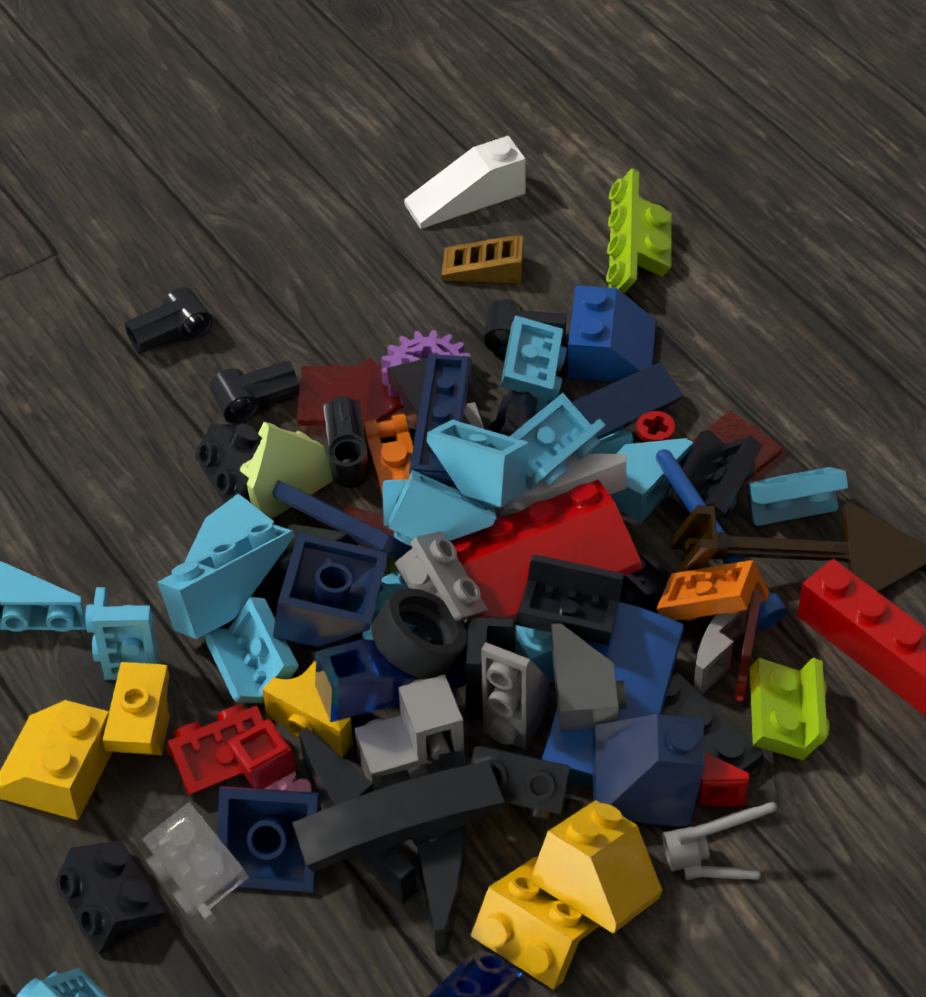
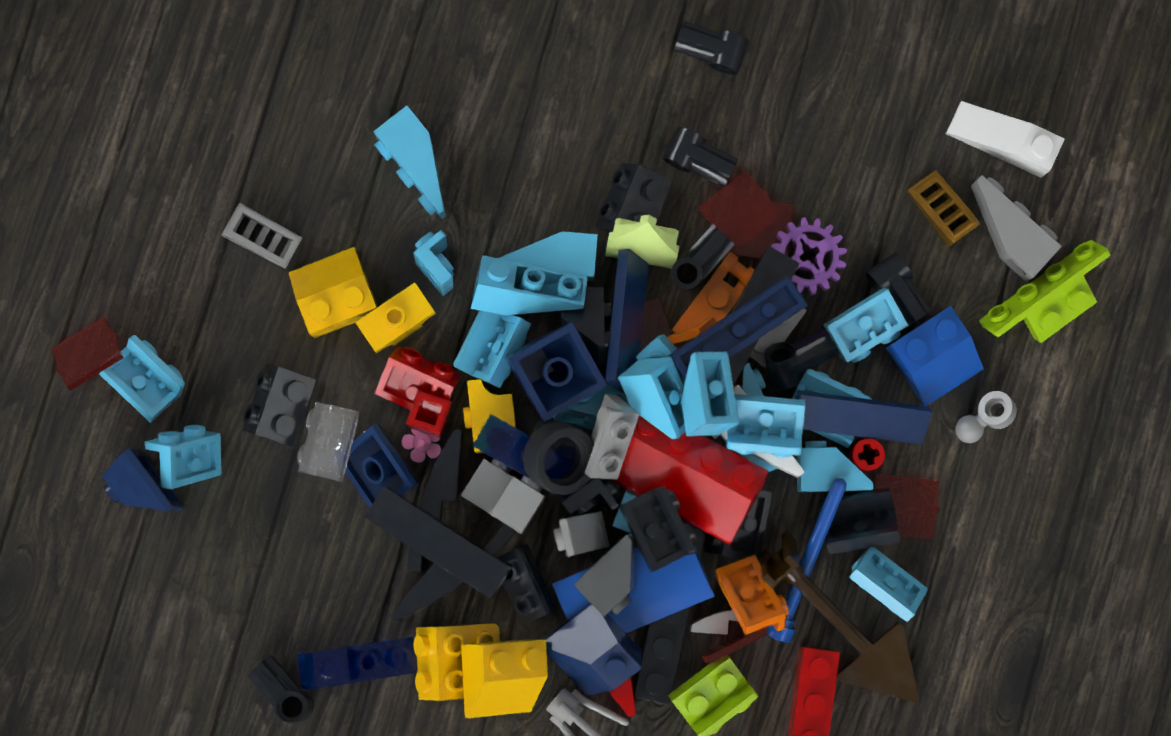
camera: 45 degrees right, 35 degrees up
none -> light grey plate [955,391,1017,443]
none -> light grey slope [971,175,1062,282]

